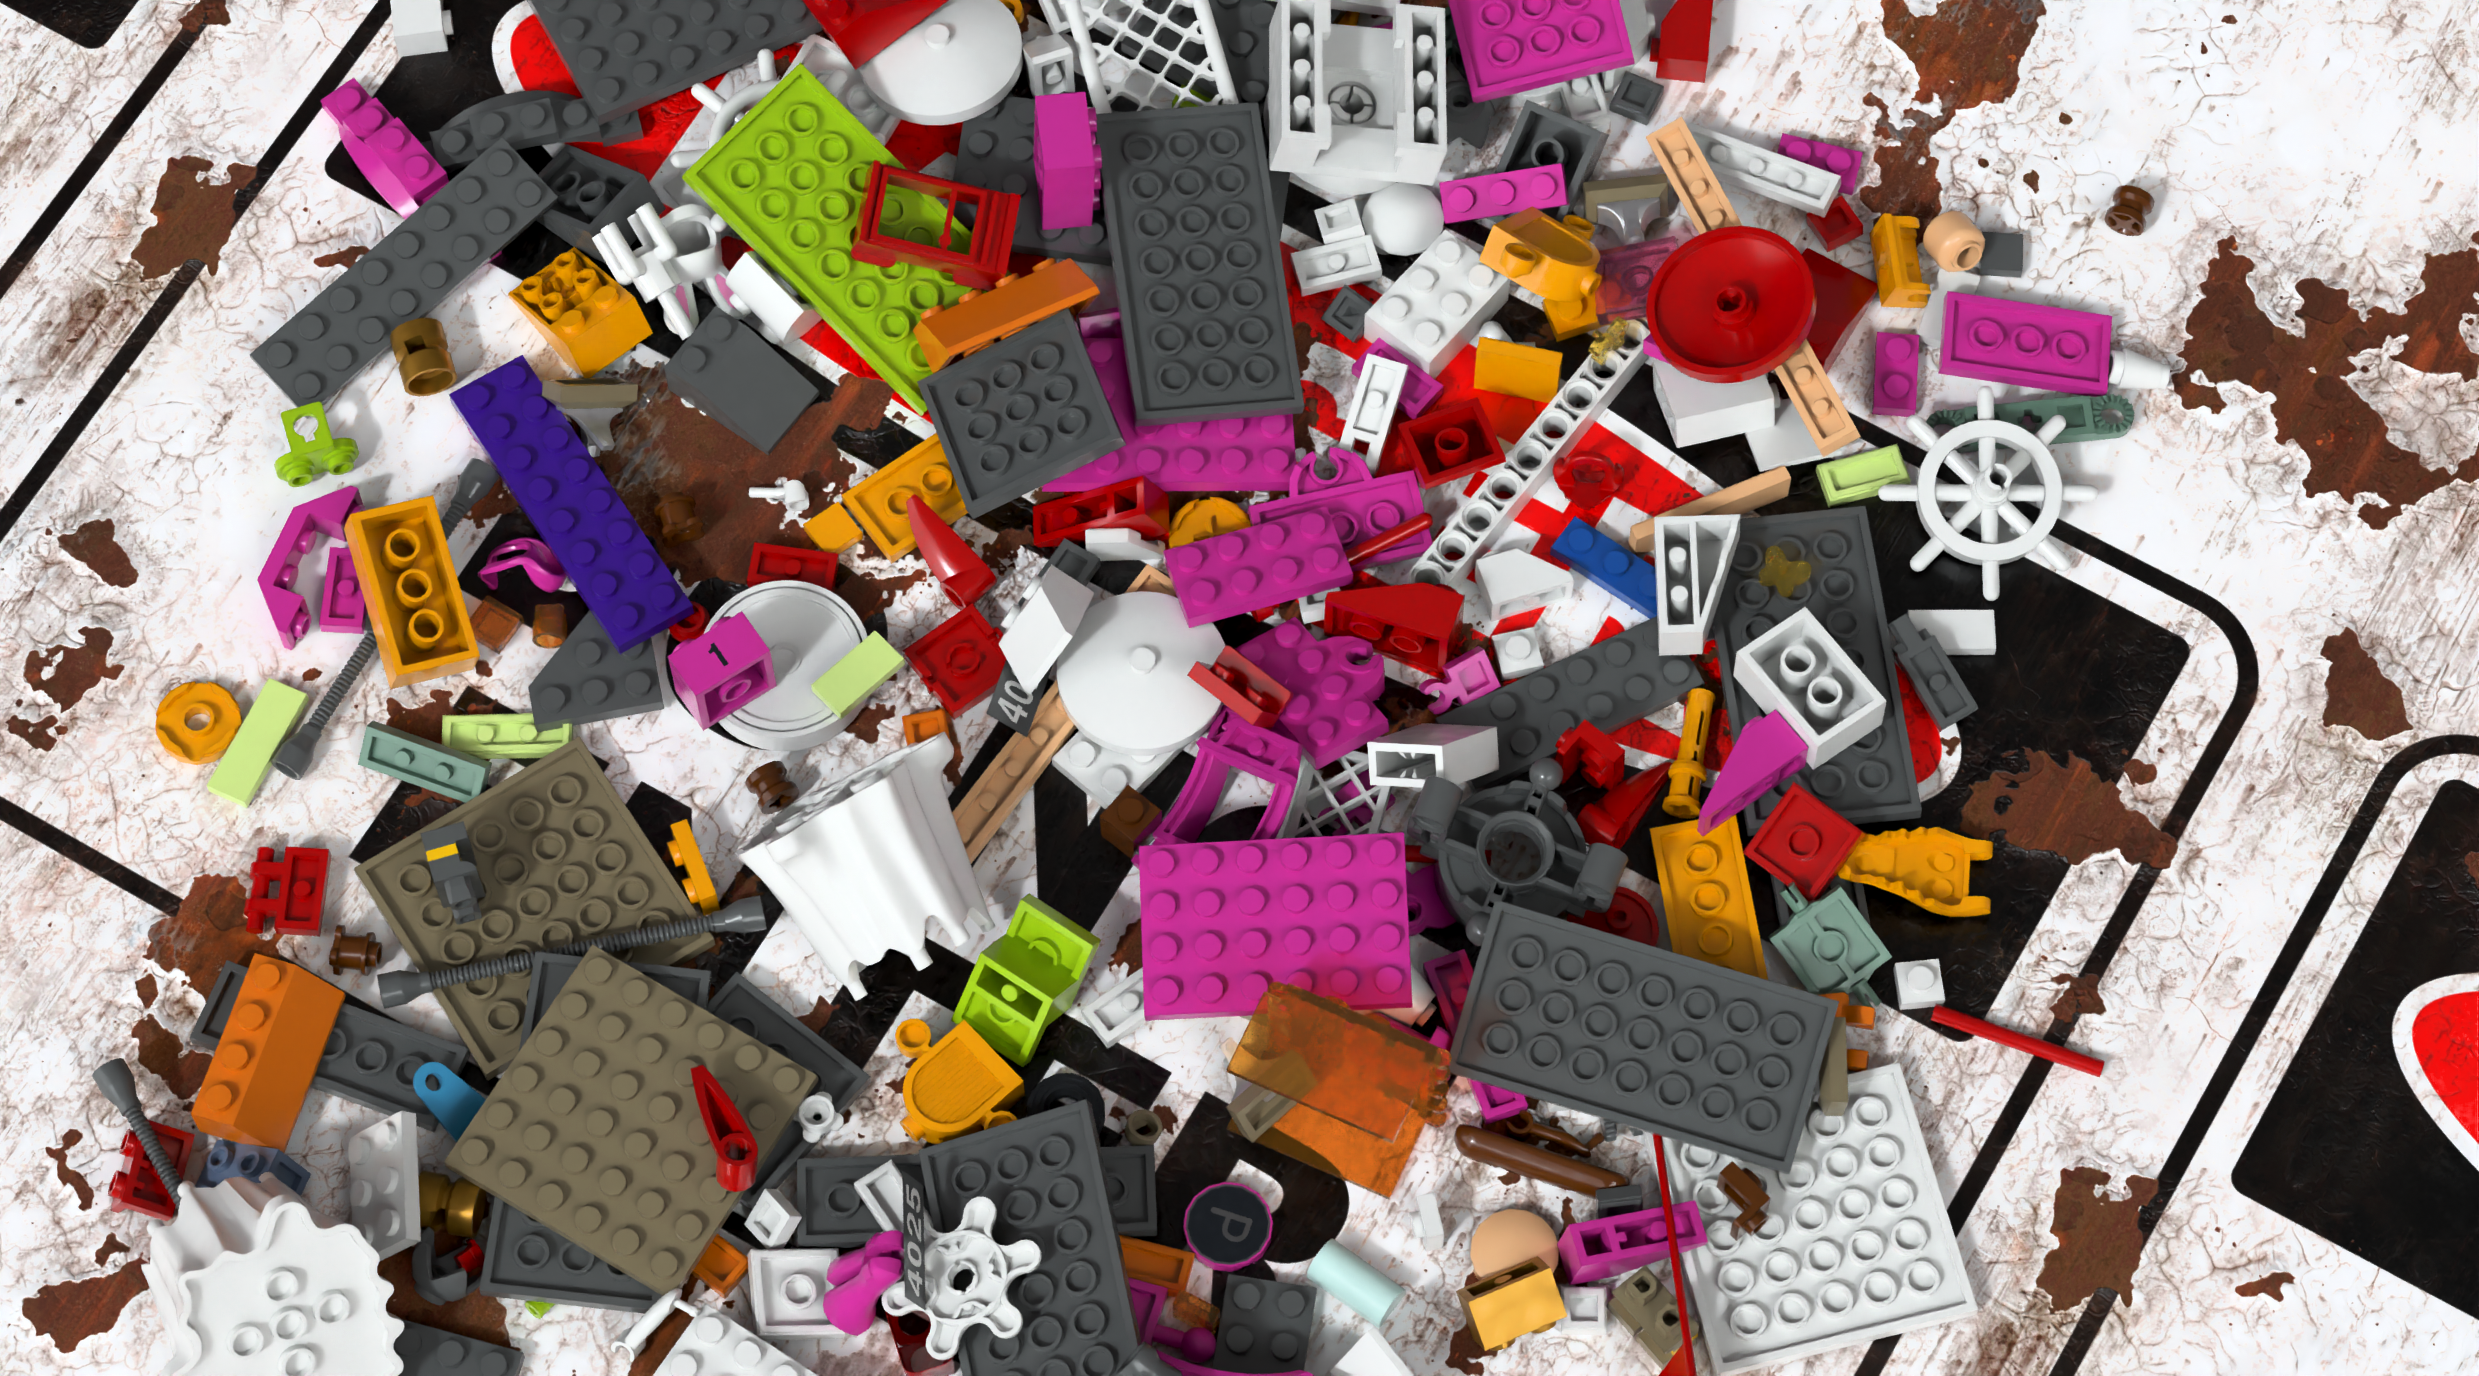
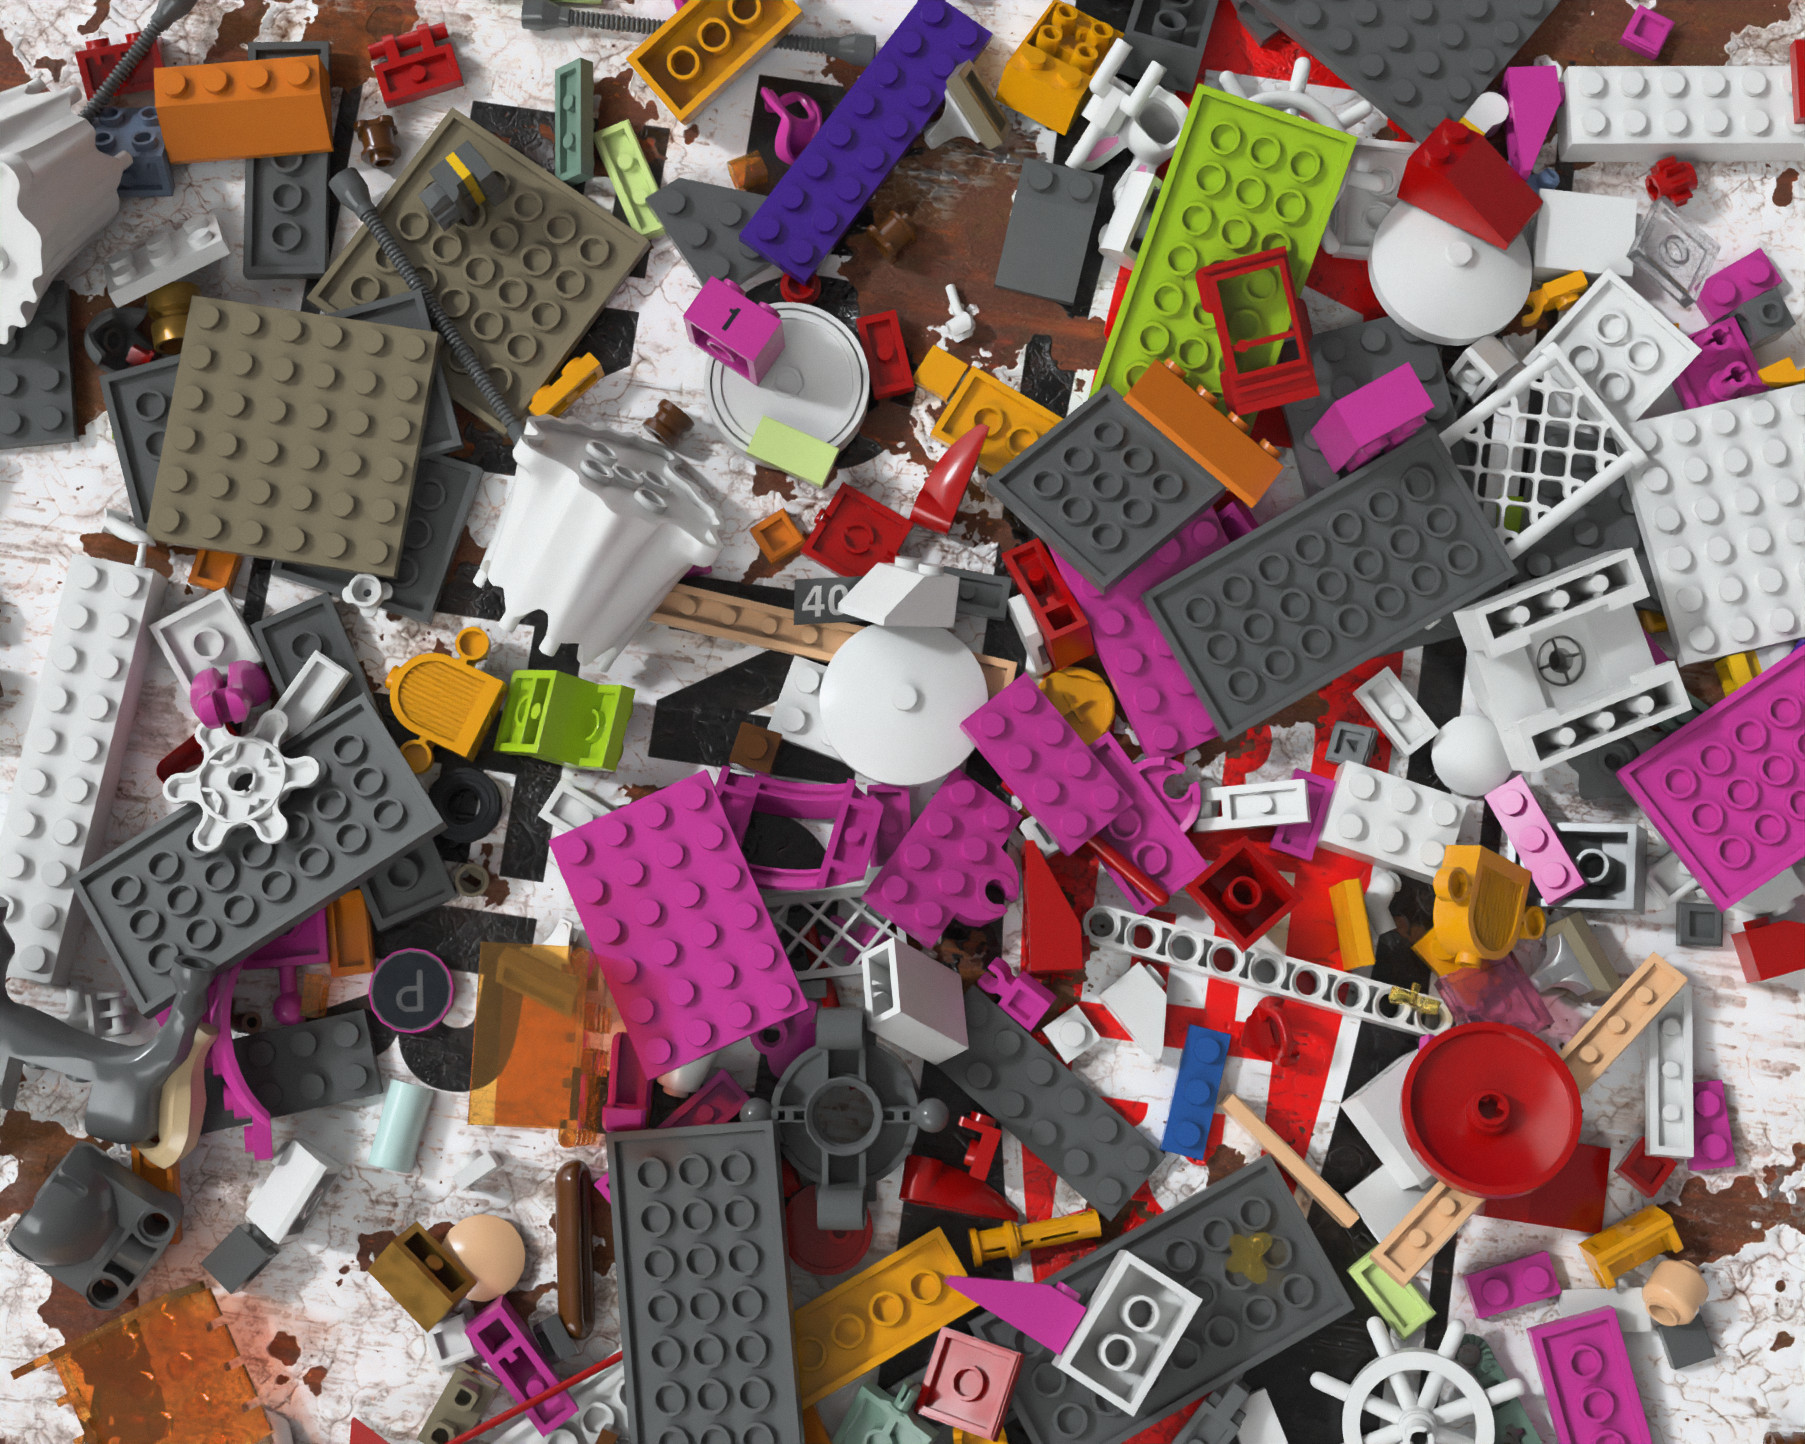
camera: 65 degrees right, 15 degrees up
dark azure piece [413,1062,486,1143] -> none
clear orange tile [469,595,524,654] -> none
red piece [691,1065,758,1192] -> none
white plate [744,1189,802,1249] -> none
dark grey sticker [902,1171,926,1311] -> none
red bracket [1187,646,1293,730] -> none
white plate [1314,198,1365,245] -> none
reddish brown piece [1506,1110,1605,1159] -> none
white wedge [1654,514,1741,656] -> none

